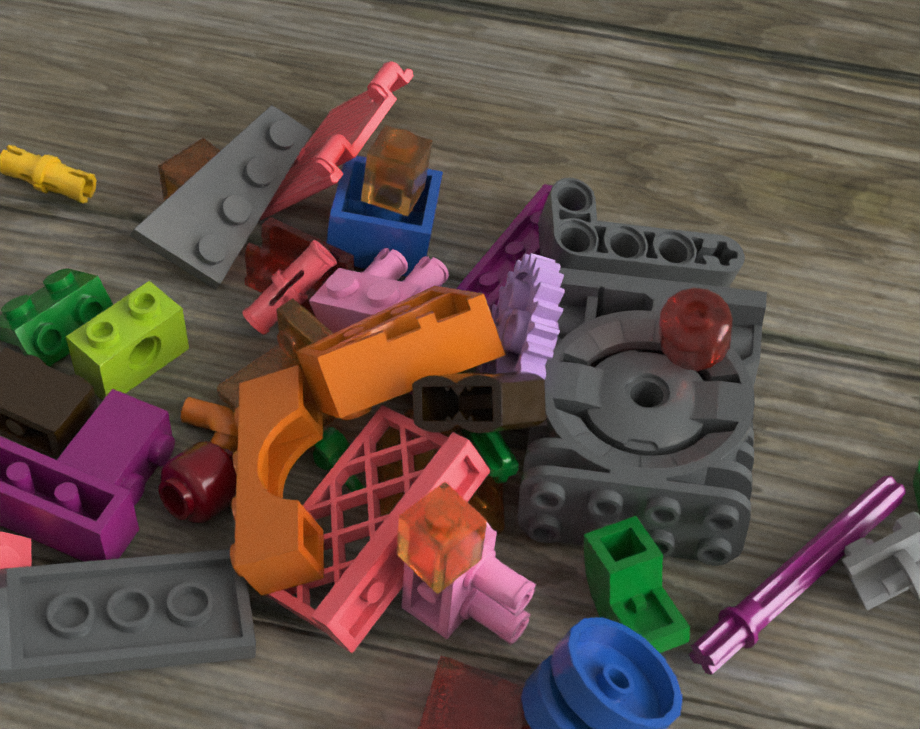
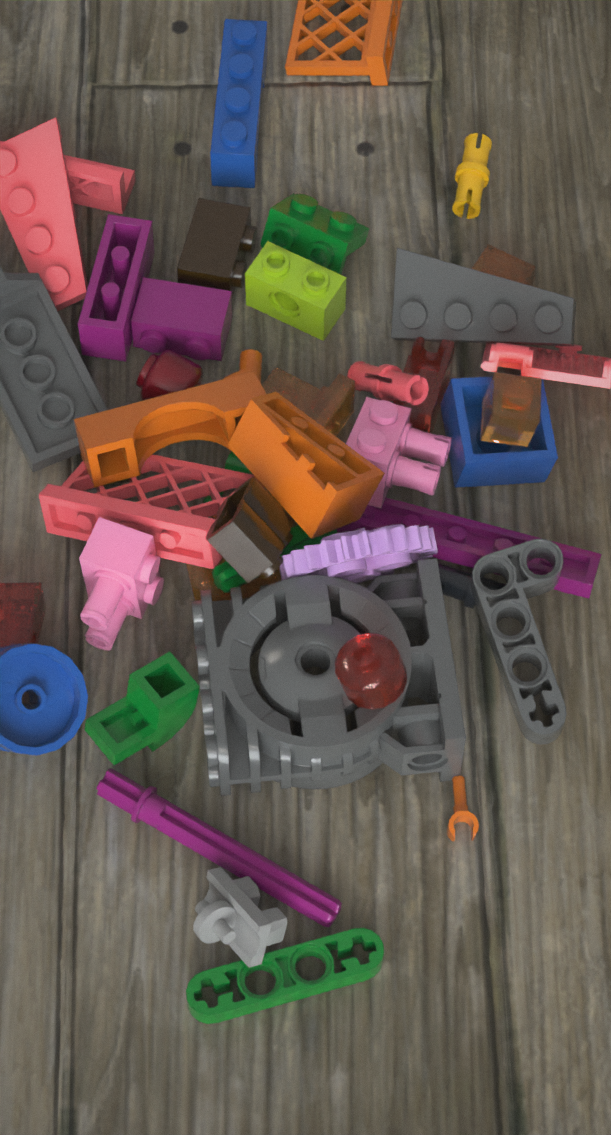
camera: 75 degrees right, 10 degrees up
clear orange brick [397,482,487,594] -> none
none -> orange hand [447,776,479,841]

